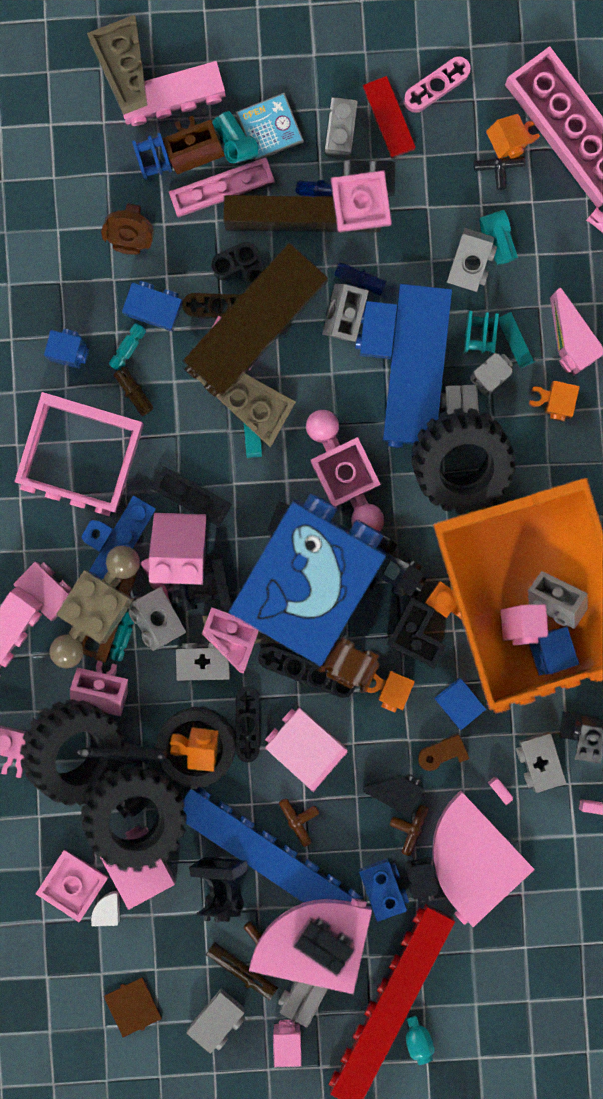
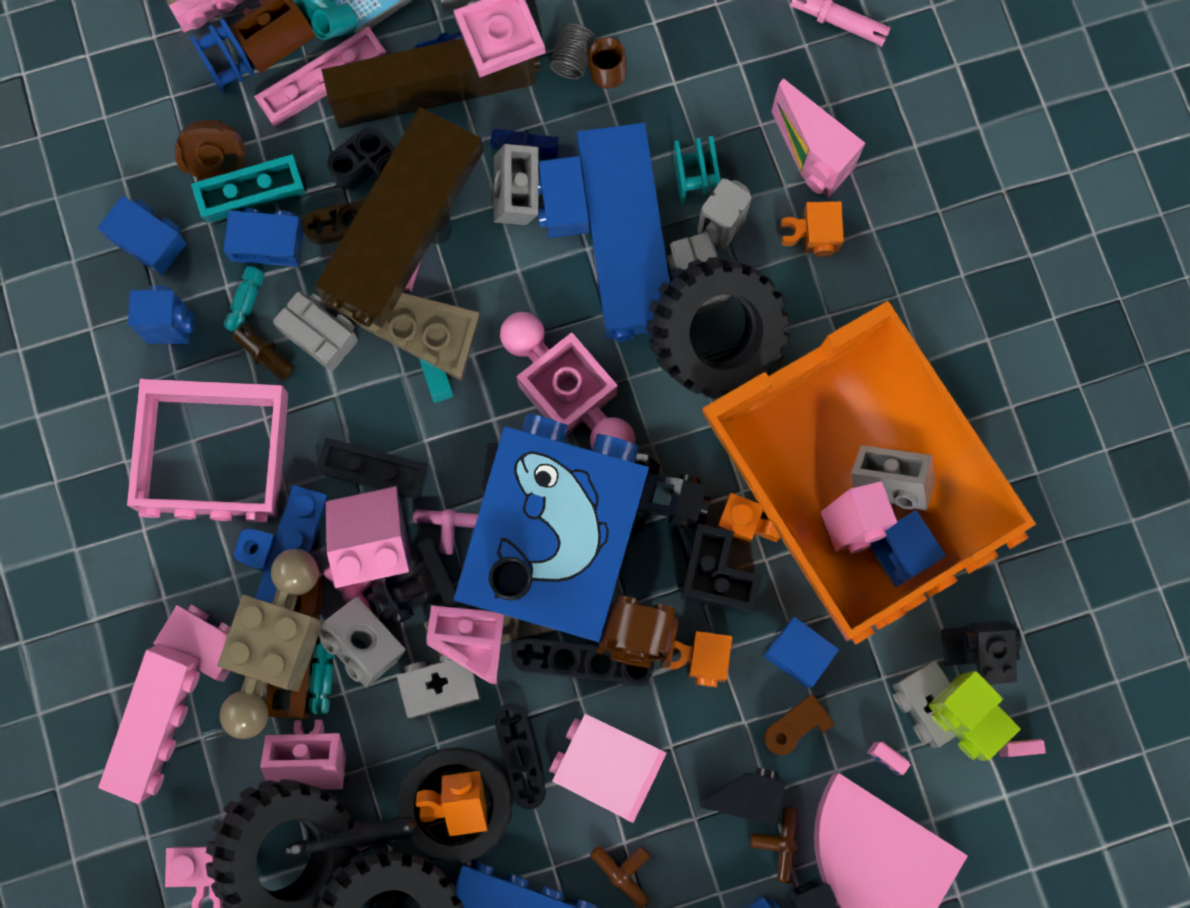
camera: 15 degrees left, 10 degrees down
light grey brick [447,228,497,292] -> none
teal piece [479,210,518,266] -> none
teal piece [498,312,536,368] -> none
none -> blue brick [97,195,187,276]
none -> teal brick [191,154,306,223]
none -> light grey brick [273,291,358,371]
none -> bright pink piece [413,509,478,555]
none -> black piece [488,556,532,601]
none -> dark grey piece [549,23,597,80]
none -> reddish brown piece [588,37,626,89]
none -> lime brick [928,671,1021,761]

